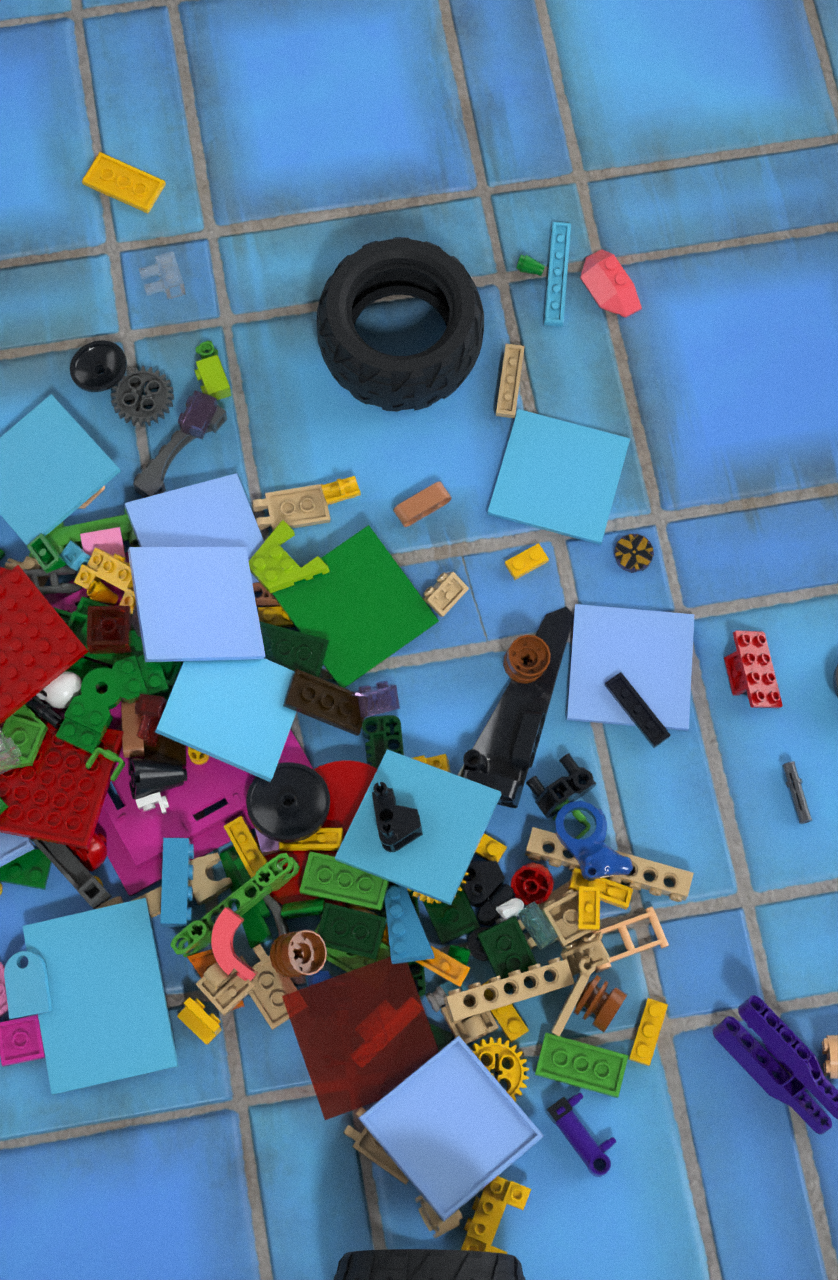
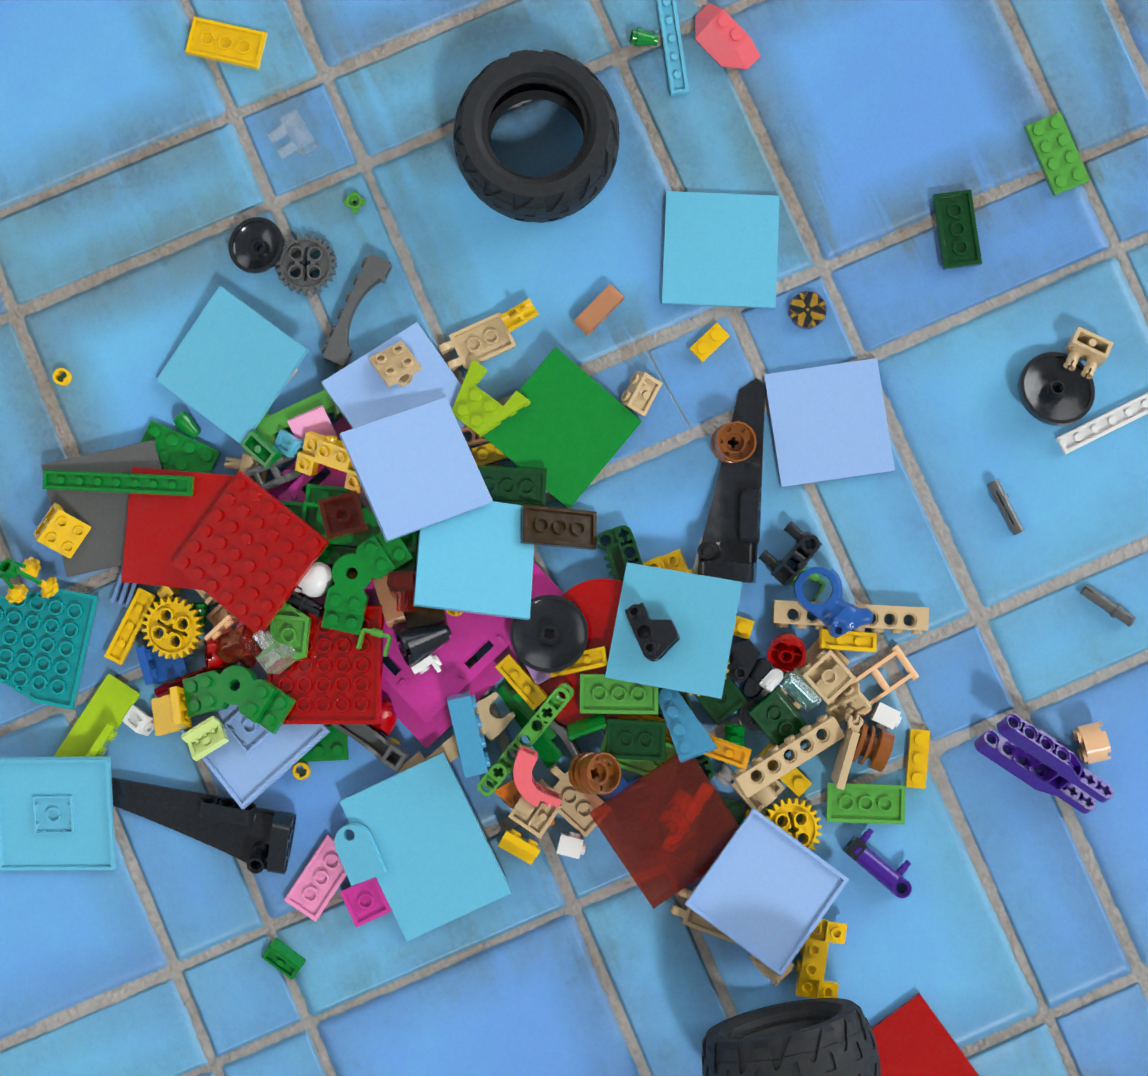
camera: 10 degrees left, 15 degrees up
yellow cone [87,581,118,606] -> none
clear purple brick [178,390,218,439] -> none
lime brick [194,355,231,402] -> none
clear purple bracket [352,681,400,717] -> none
tan plate [496,344,525,418] -> none
yellow plate [577,886,600,931] -> none
black tile [604,672,671,748] -> none
red bracket [724,630,783,708] -> none
none -> tan plate [369,341,422,387]
none -> white brick [556,831,587,859]
none -> white brick [869,702,902,731]
none -> dark green plate [932,189,982,270]

